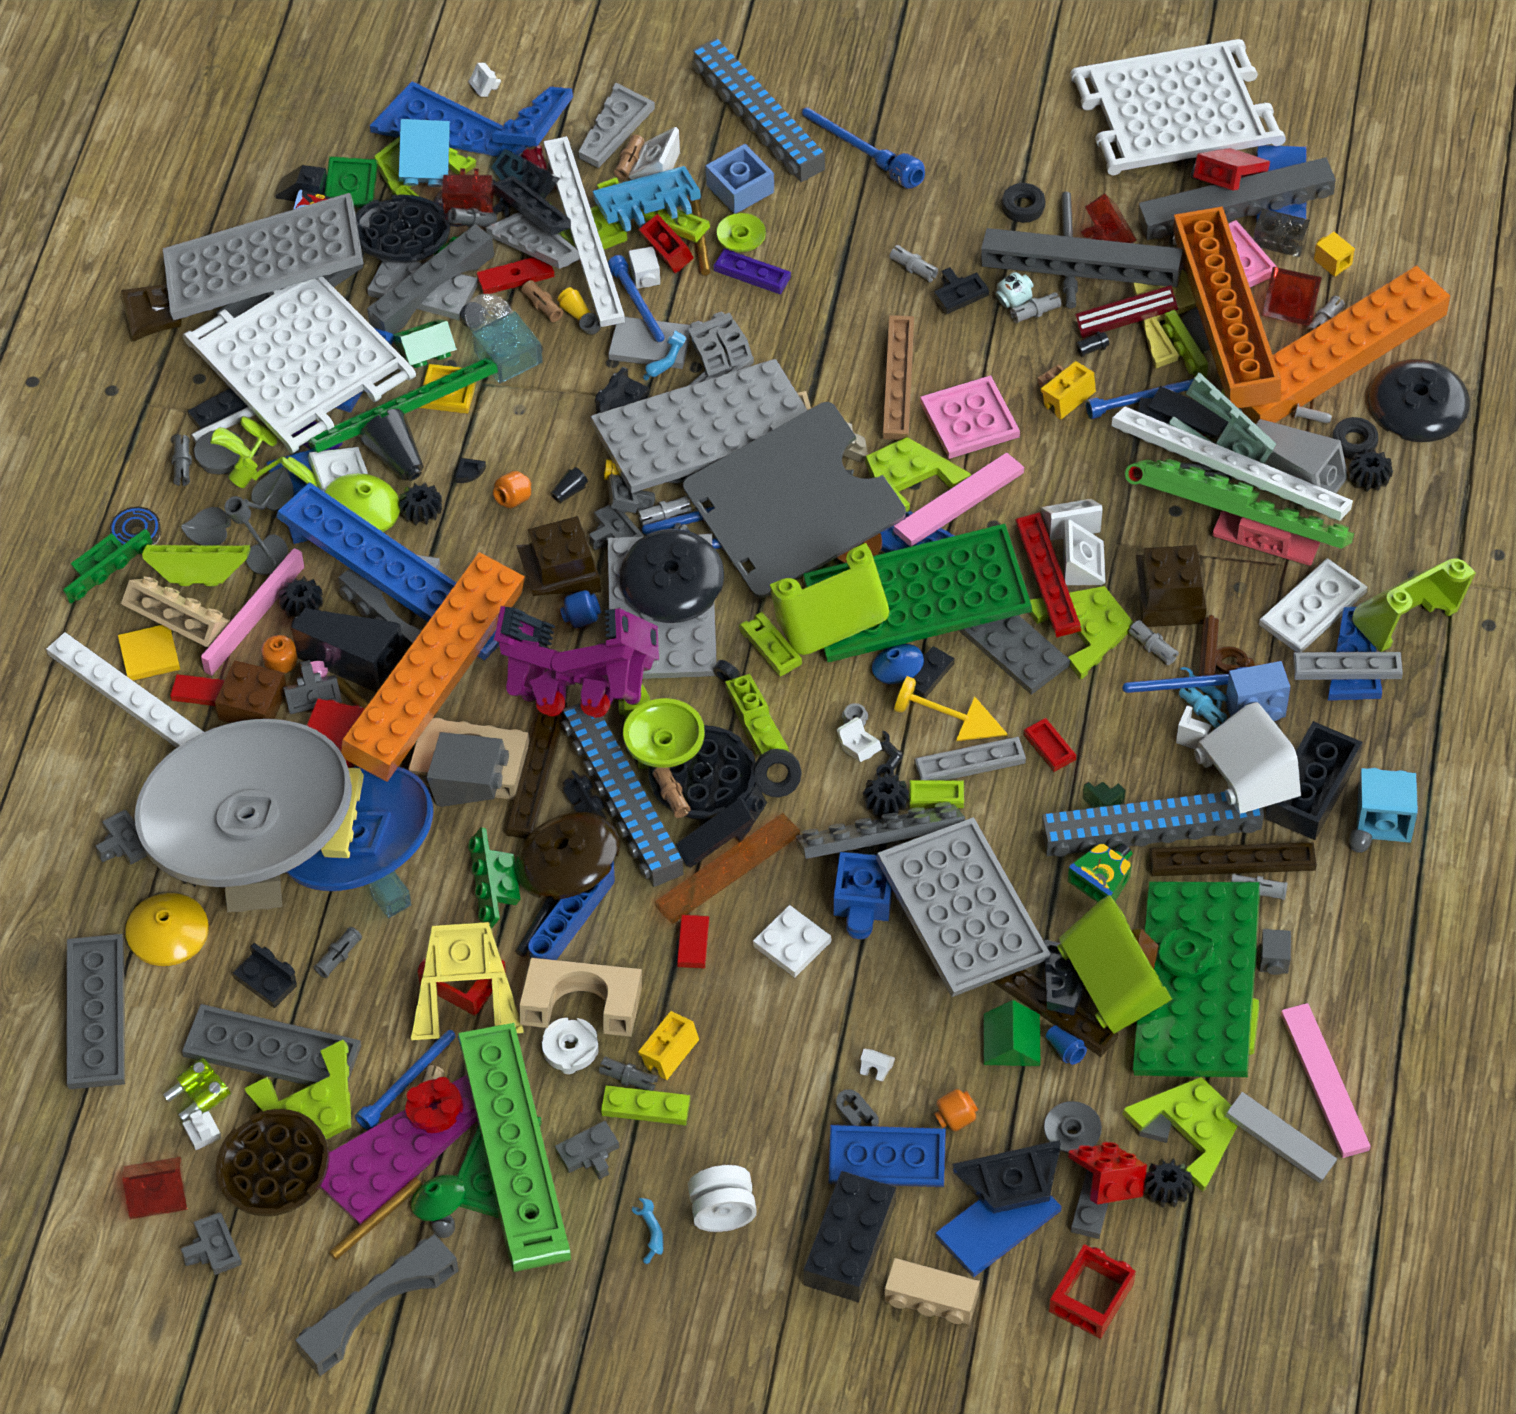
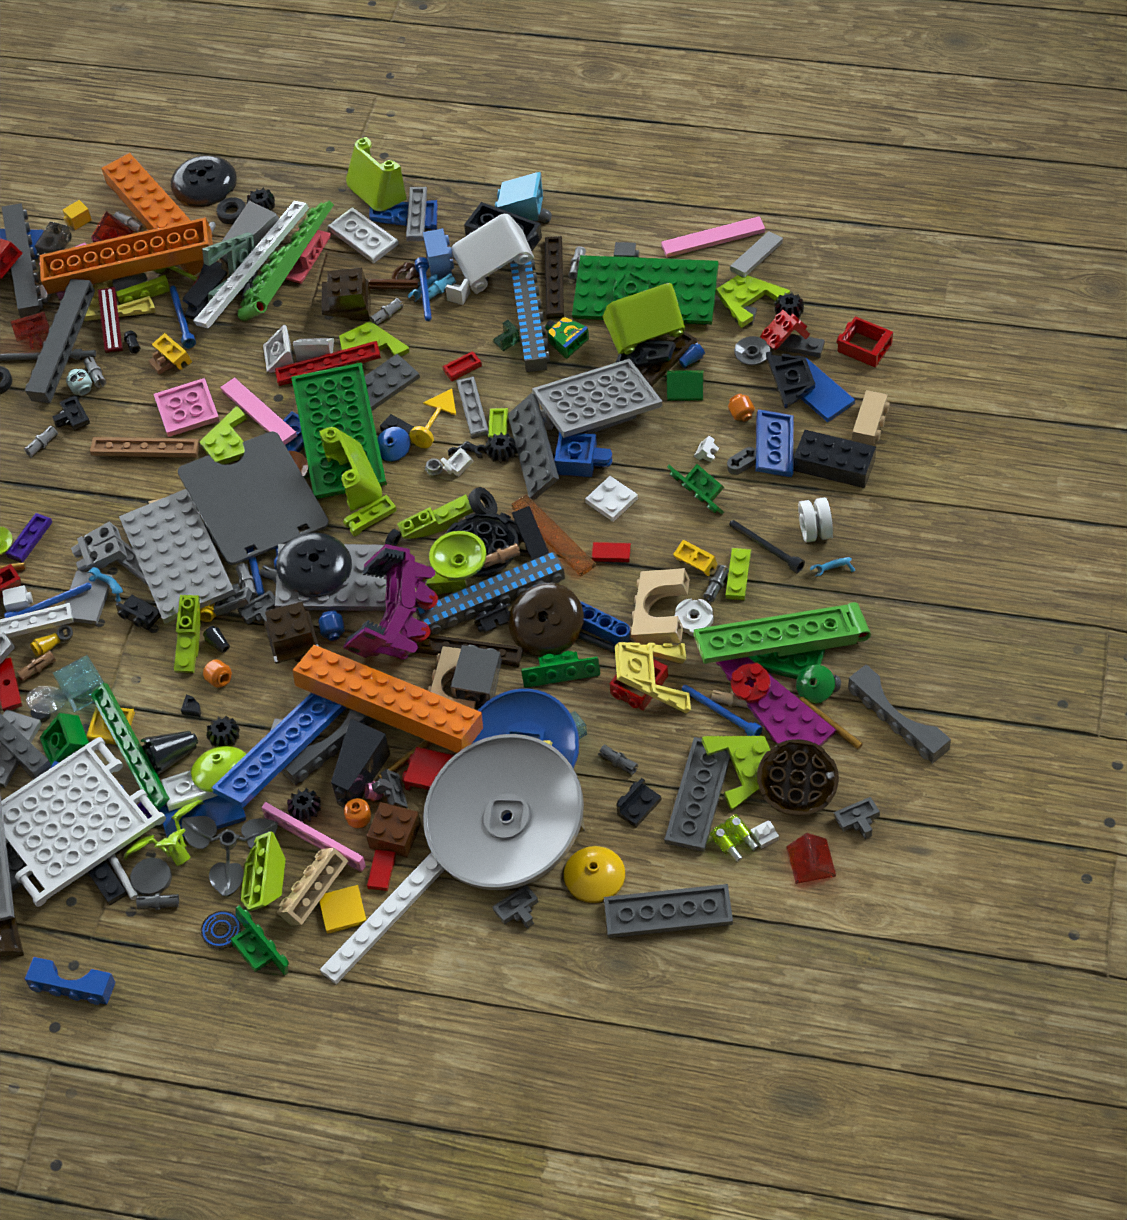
camera: 85 degrees left, 0 degrees up
dark grey hinge [555,1121,619,1180] -> none
none -> blue arch [25,957,116,1005]
none -> lime slope [174,595,200,673]
none -> green bracket [667,464,724,514]
none -> black piece [729,520,805,573]

